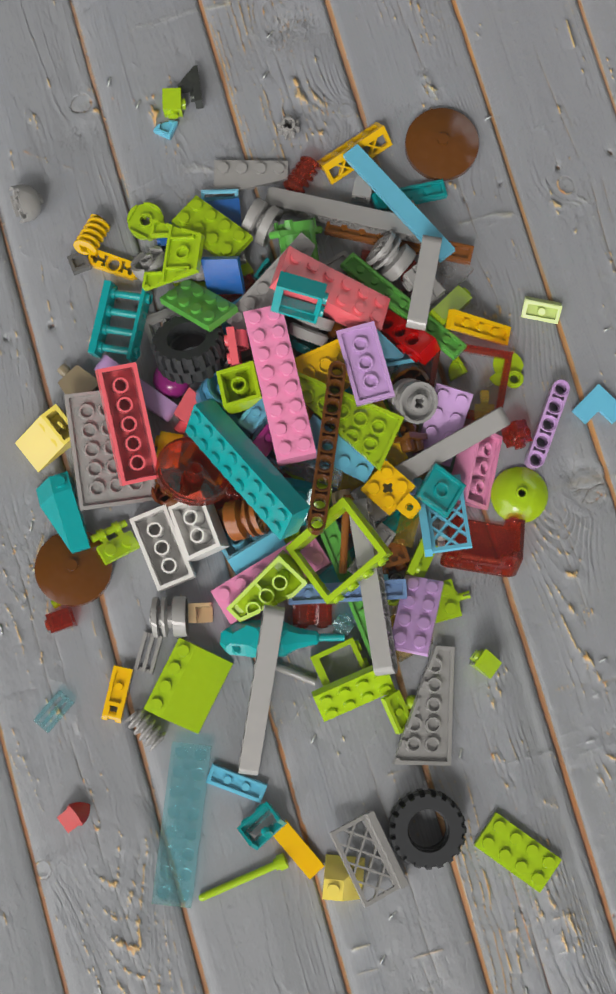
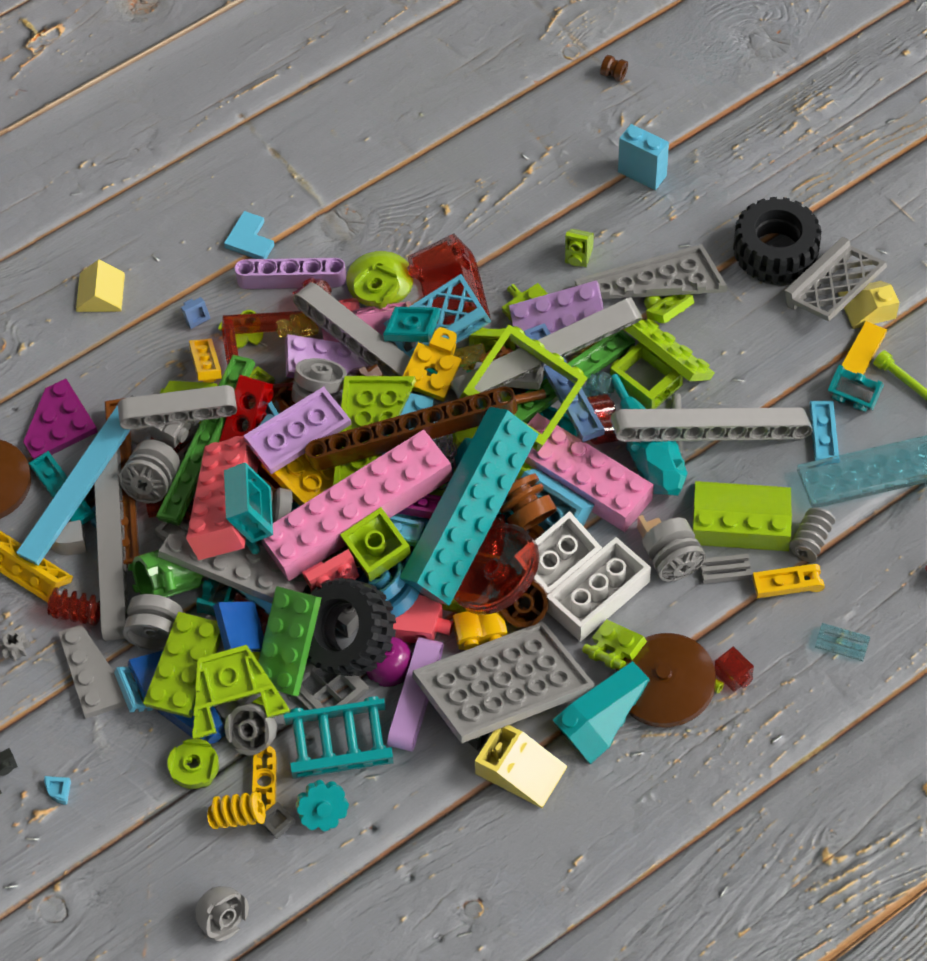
camera: 110 degrees left, 25 degrees down
dark tan torso [57,364,99,394] -> none
coral brick [95,362,161,486] -> none
lime brick [162,88,186,119] -> none
lime wedge [226,550,308,622] -> none
lime plate [473,812,562,893] -> none
yellowish green slope [521,296,562,324] -> none
none -> magenta plate [23,378,98,460]
none -> light yellow slope [76,259,125,312]
none -> medium blue tile [181,297,211,329]
none -> teal plant [295,780,349,831]
none -> coral tile [339,298,360,311]
none -> lime plate [354,266,400,309]
none -> medium azure brick [618,124,669,190]

